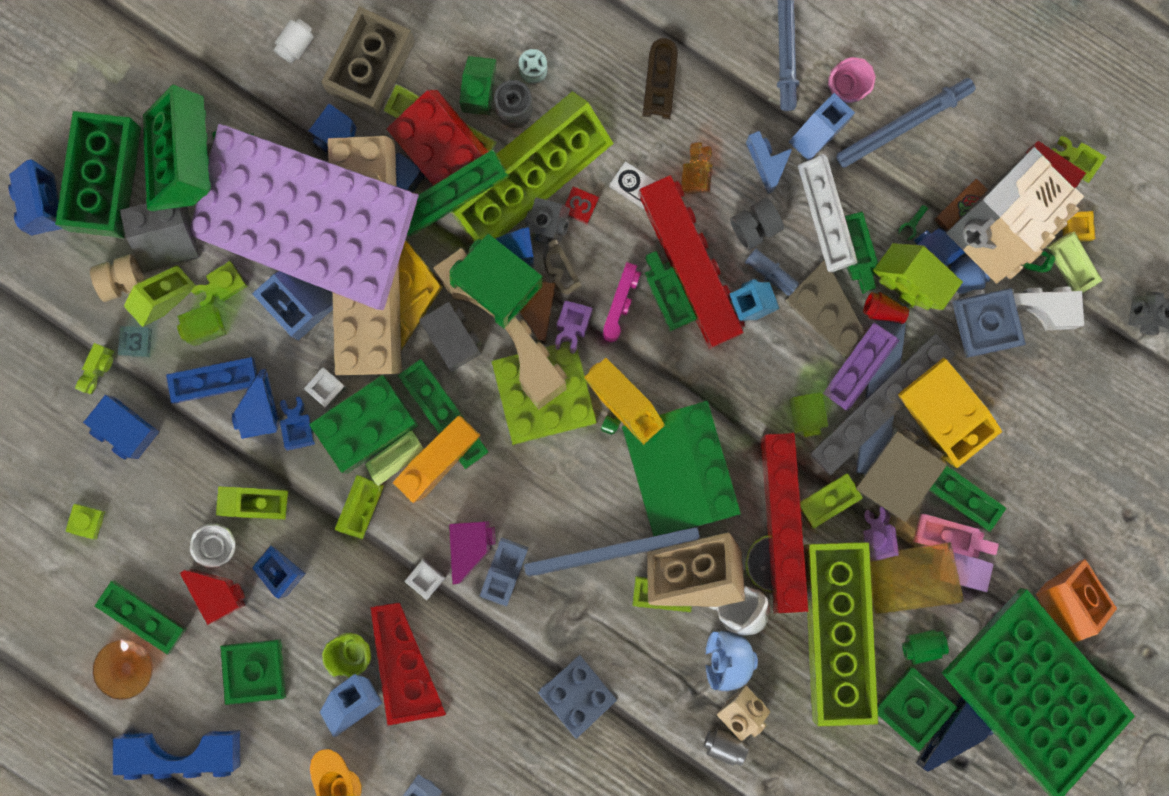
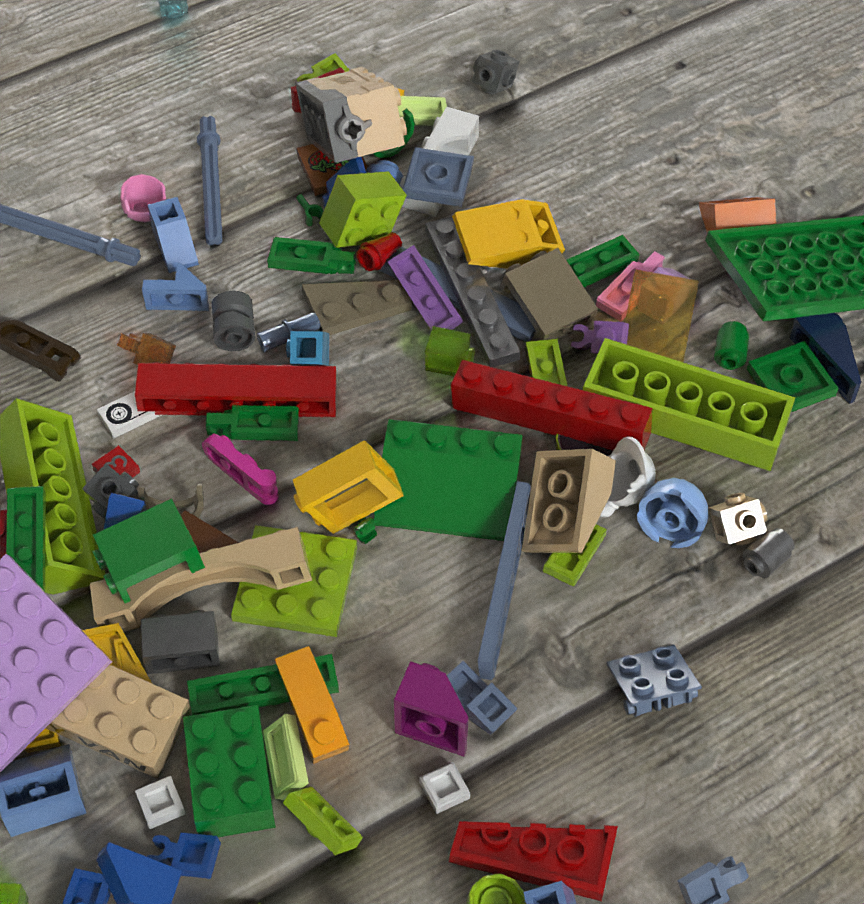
camera: 65 degrees left, 30 degrees down
medium lavender plate [555,301,593,354] -> none
white tile [798,154,858,273] -> none

